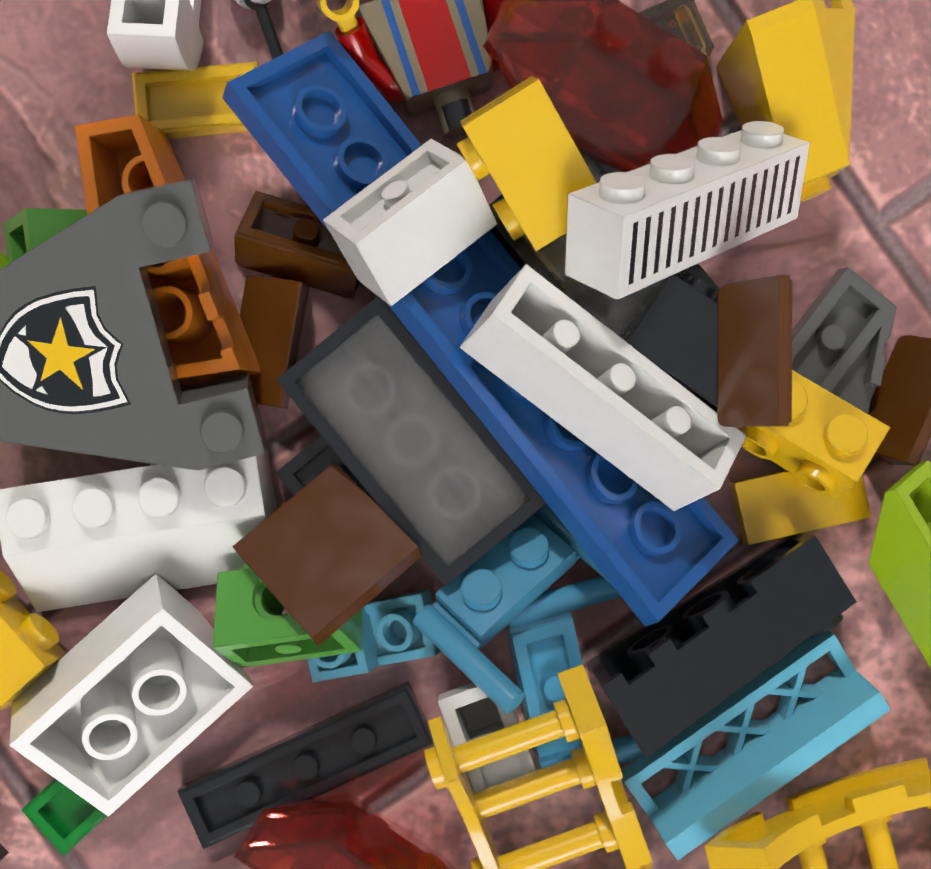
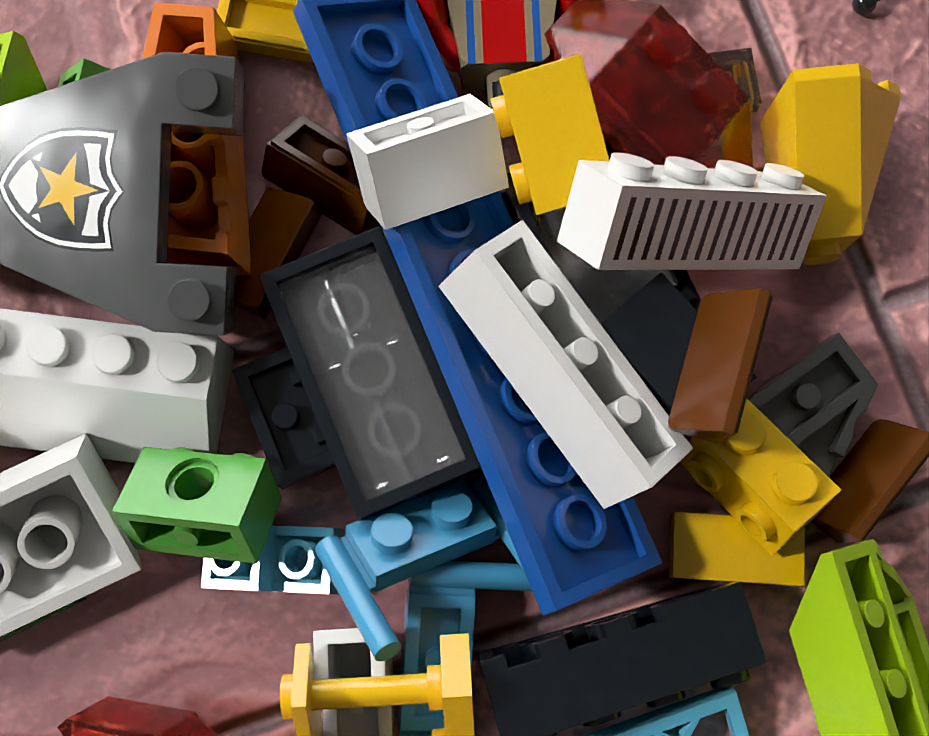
camera: 25 degrees right, 10 degrees down
black tile [177,681,434,849] -> none
reddish brown tile [232,462,422,646] -> none

